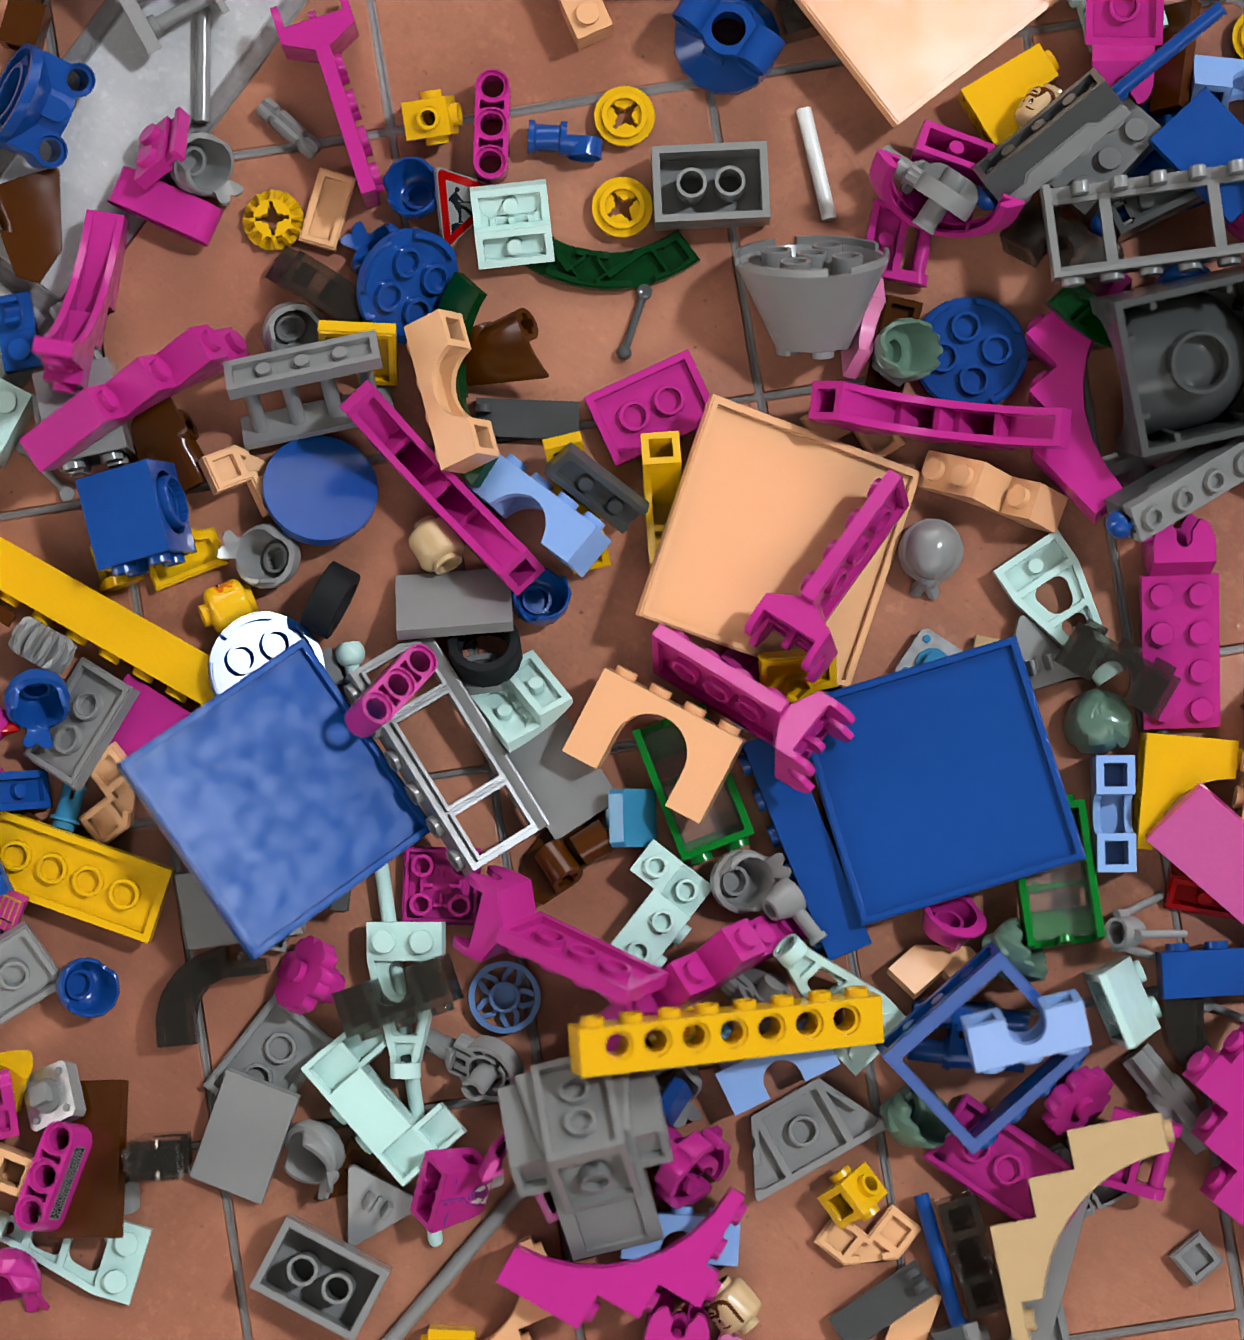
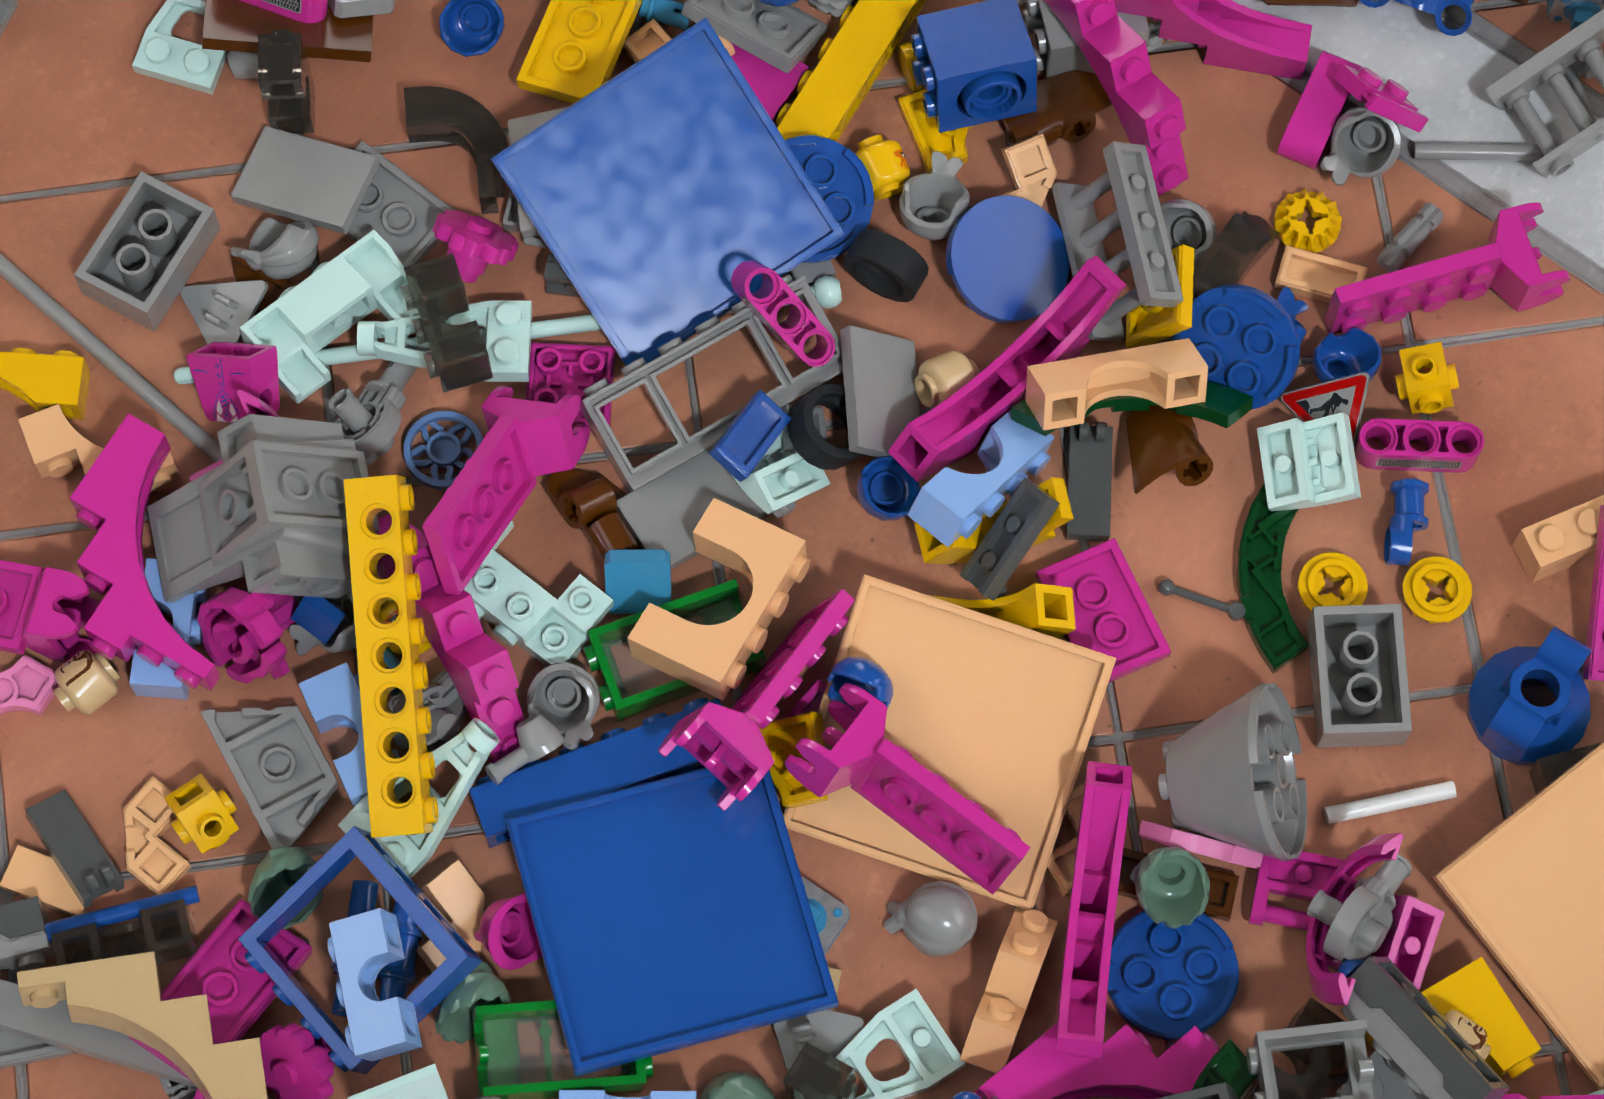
camera: 90 degrees right, 15 degrees down
none -> blue tile [709,389,791,482]
none -> blue hair [827,656,893,711]

